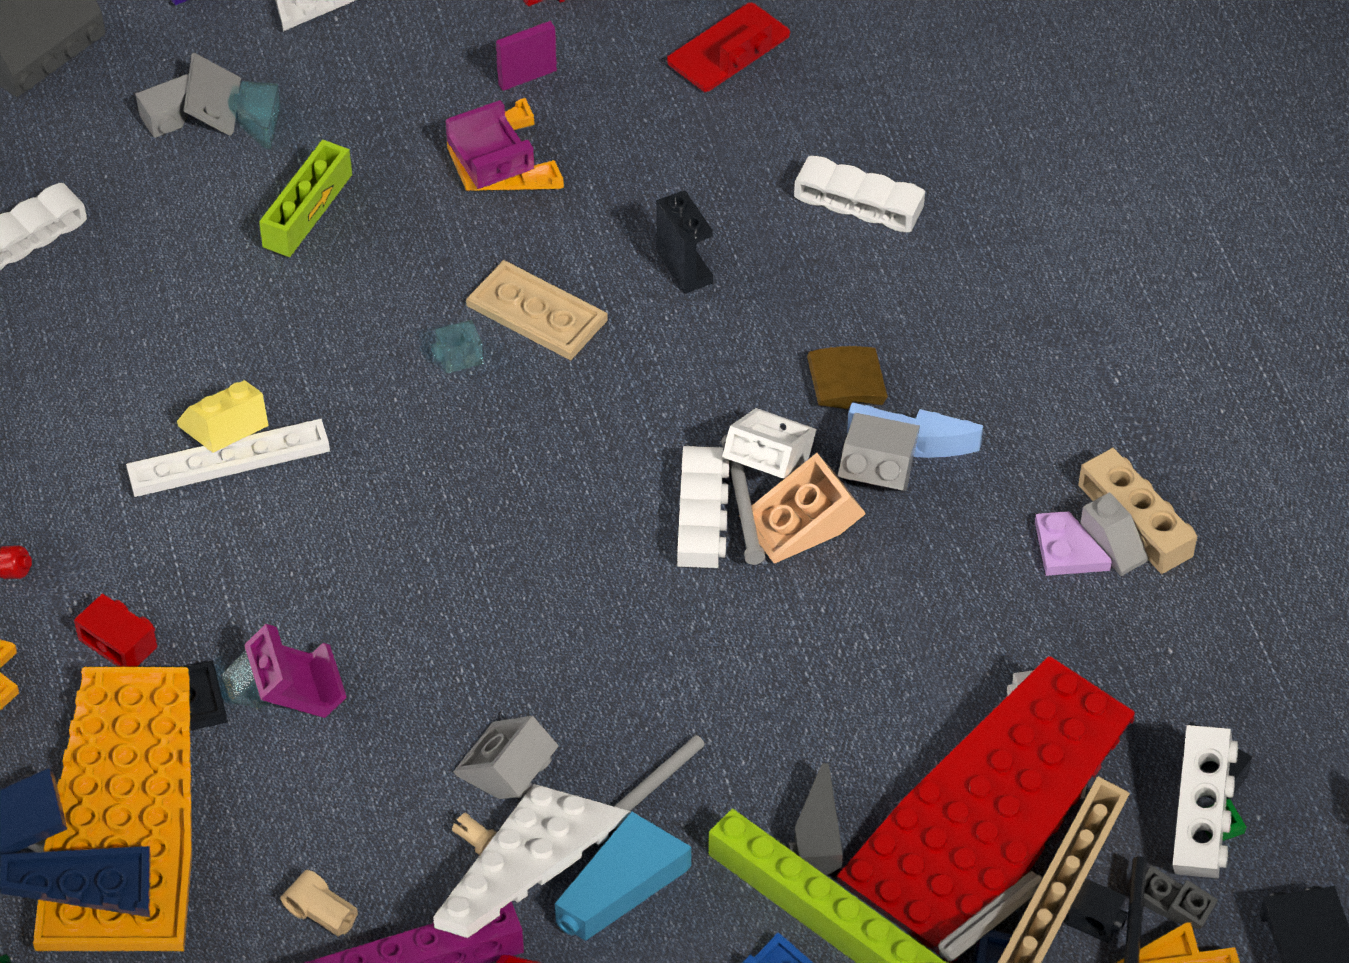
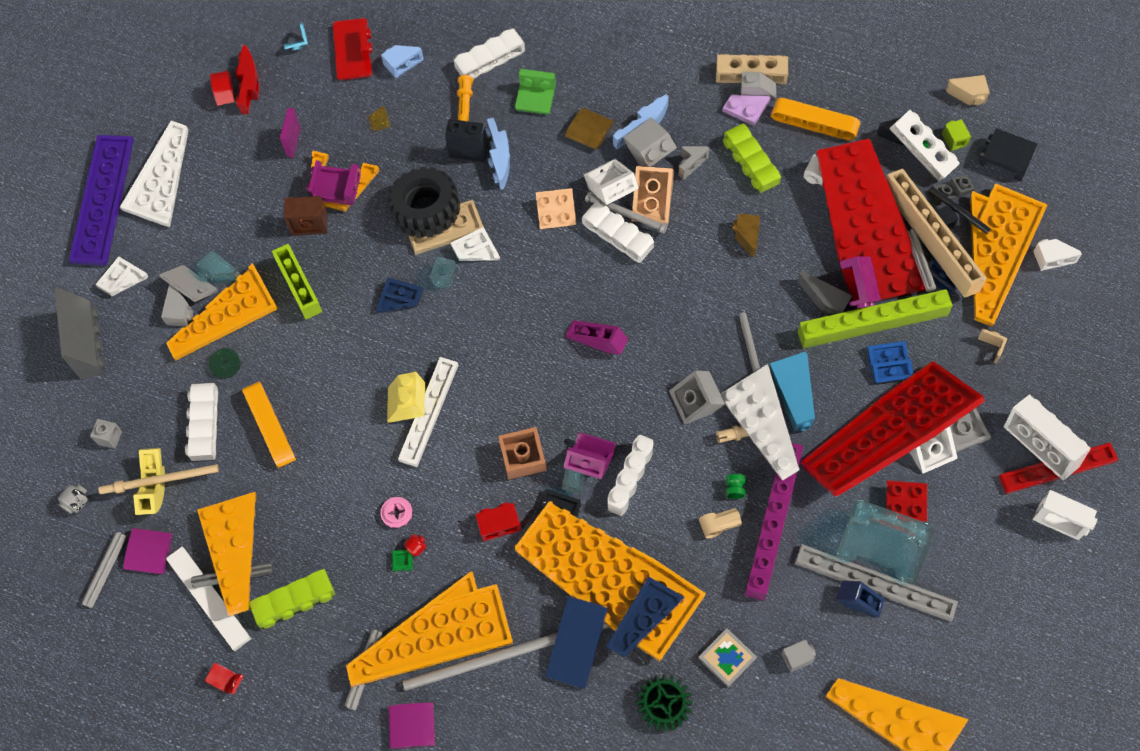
camera: 50 degrees left, 15 degrees up
none -> white wing [96,257,149,296]
none -> light orange wing [166,263,277,361]
none -> clear green piece [209,348,241,379]
none -> light orange beam [242,381,296,469]
none -> copper container [284,196,328,235]
none -> clear yellow slope [369,106,390,131]
none -> dark blue wing [376,277,424,313]
none -> light blue slope [381,45,424,78]
none -> bright pink gear [381,497,413,528]
none -> black tyre [387,167,460,238]
none -> white wing [451,227,500,261]
none -> light orange pin [457,75,474,121]
none -> light blue slope [485,117,510,189]
none -> nougat brick [498,427,546,480]
none -> bright green bracket [515,69,556,115]
none -> light nougat hinge [536,188,576,229]
none -> magenta slope [565,320,628,355]
none -> white brick [608,435,653,516]
none -> light grey slope [678,146,709,180]
none -> lime brick [723,123,781,193]
none -> green wheel [726,474,745,499]
none -> pearl gold slope [732,213,760,257]
none -> light orange beam [771,98,860,141]
none -> magenta panel [840,256,881,309]
none -> lime brick [942,119,971,151]

